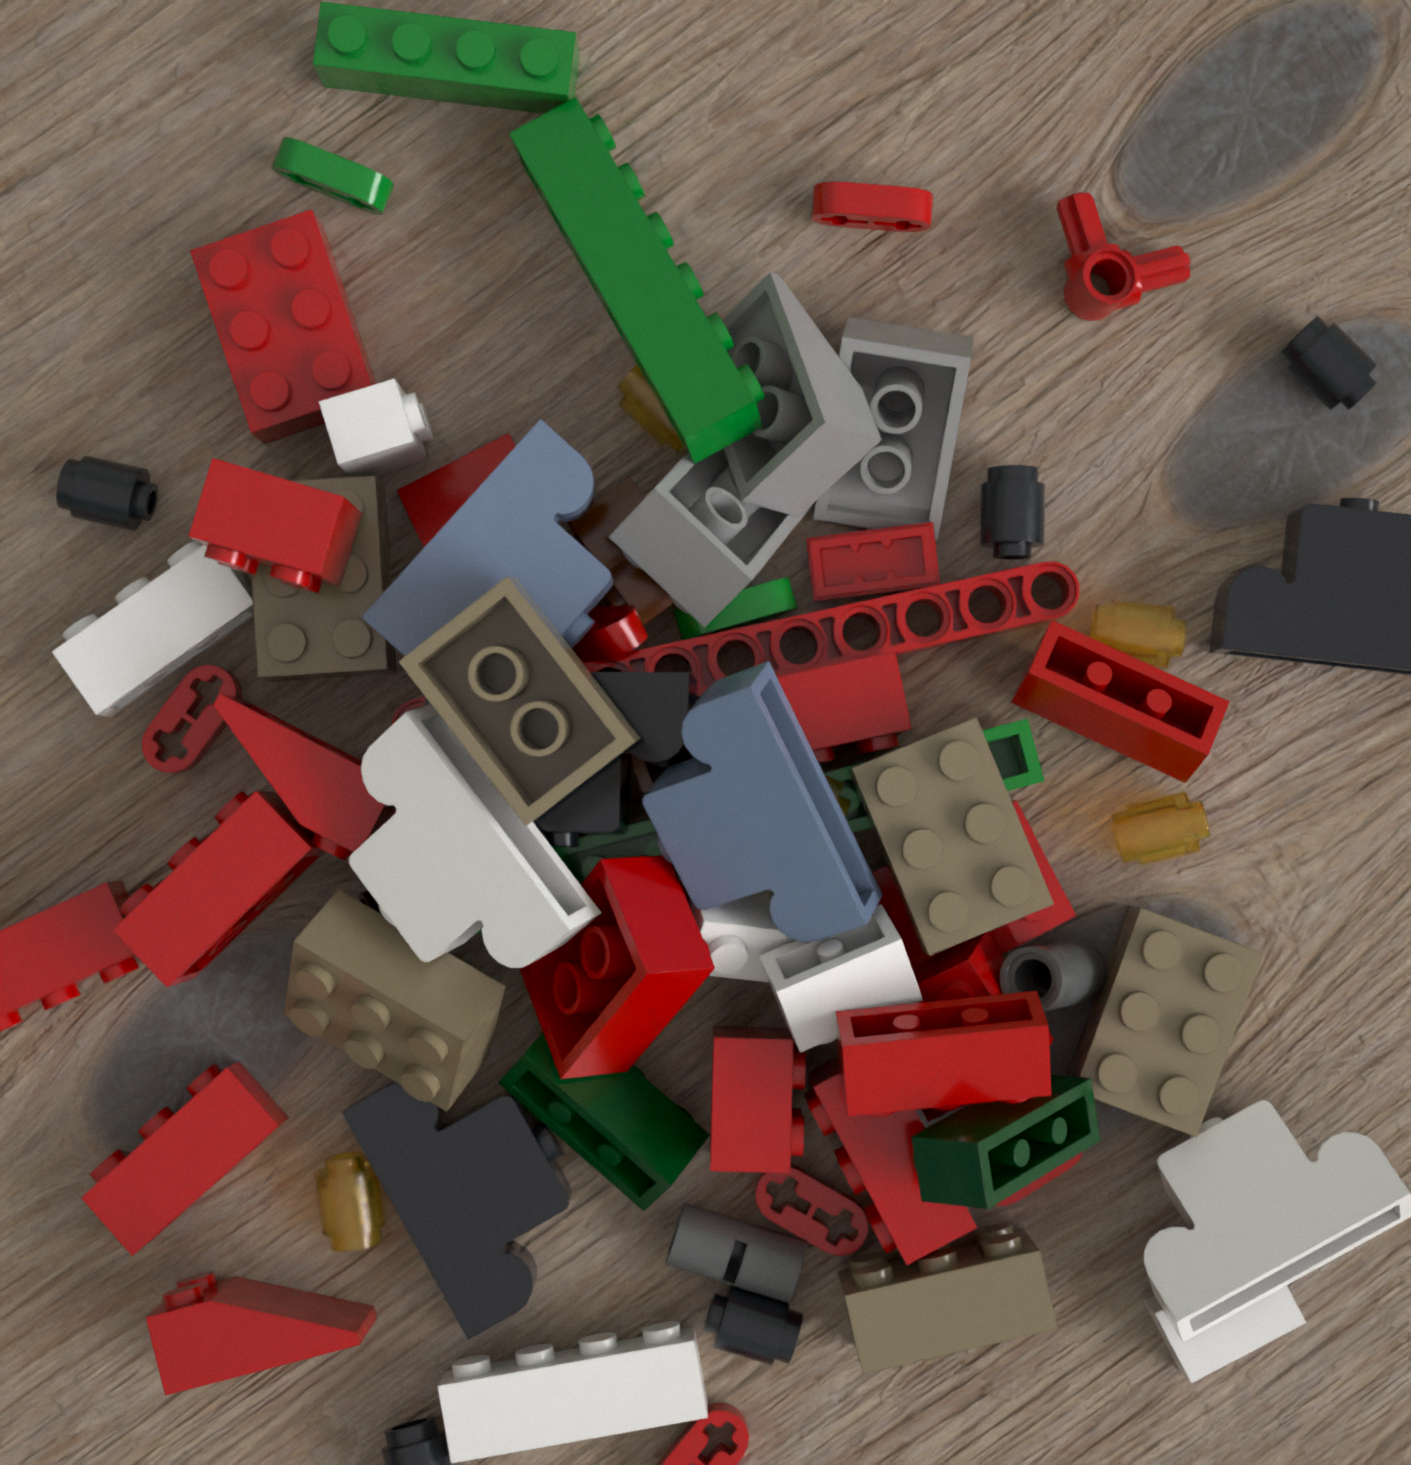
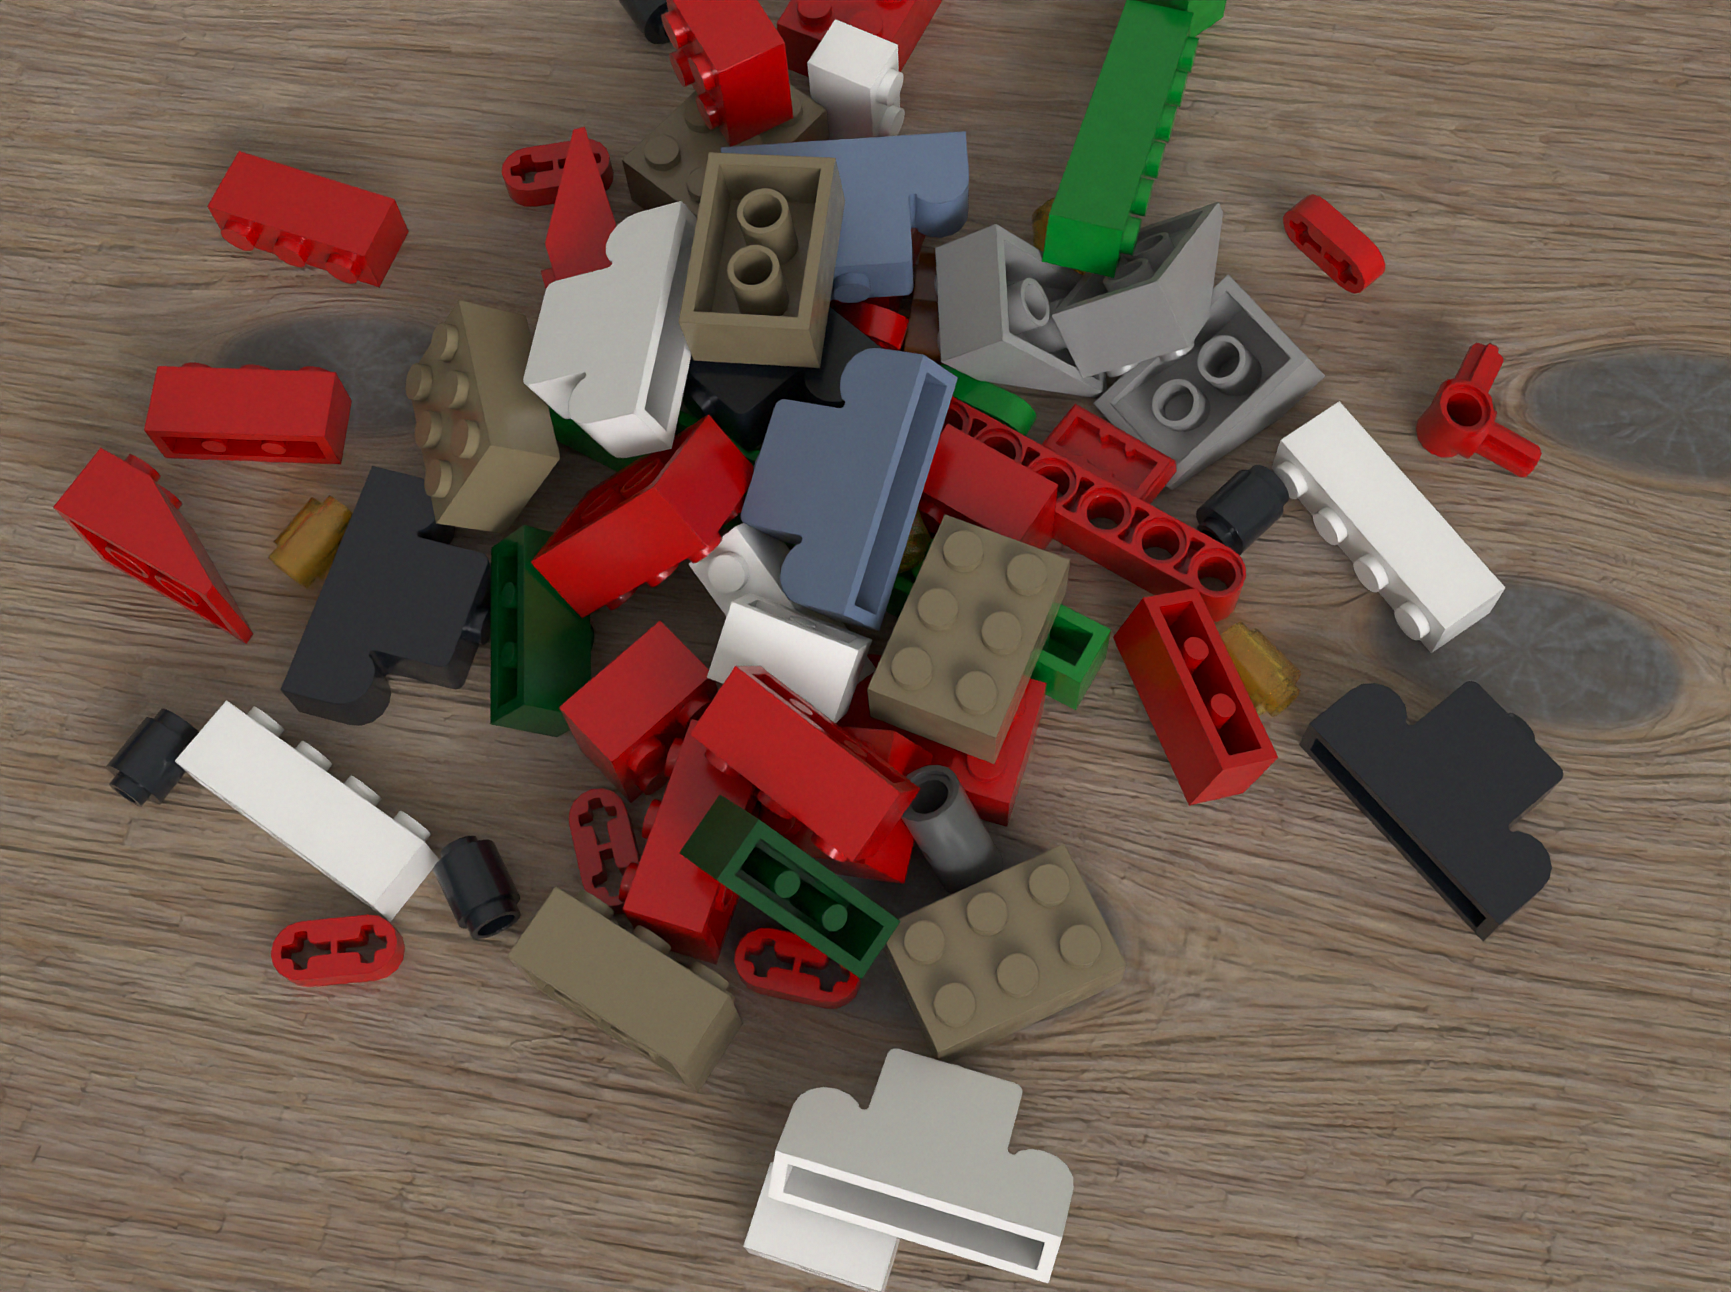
camera: 50 degrees right, 20 degrees down
white brick [52,541,254,717] -> none
red brick [112,791,325,987] -> none
dark grey pin [665,1202,807,1303] -> none
clear yellow brick [1110,790,1210,866] -> none
black brick [1280,315,1377,410] -> none
none -> white brick [1272,401,1505,653]

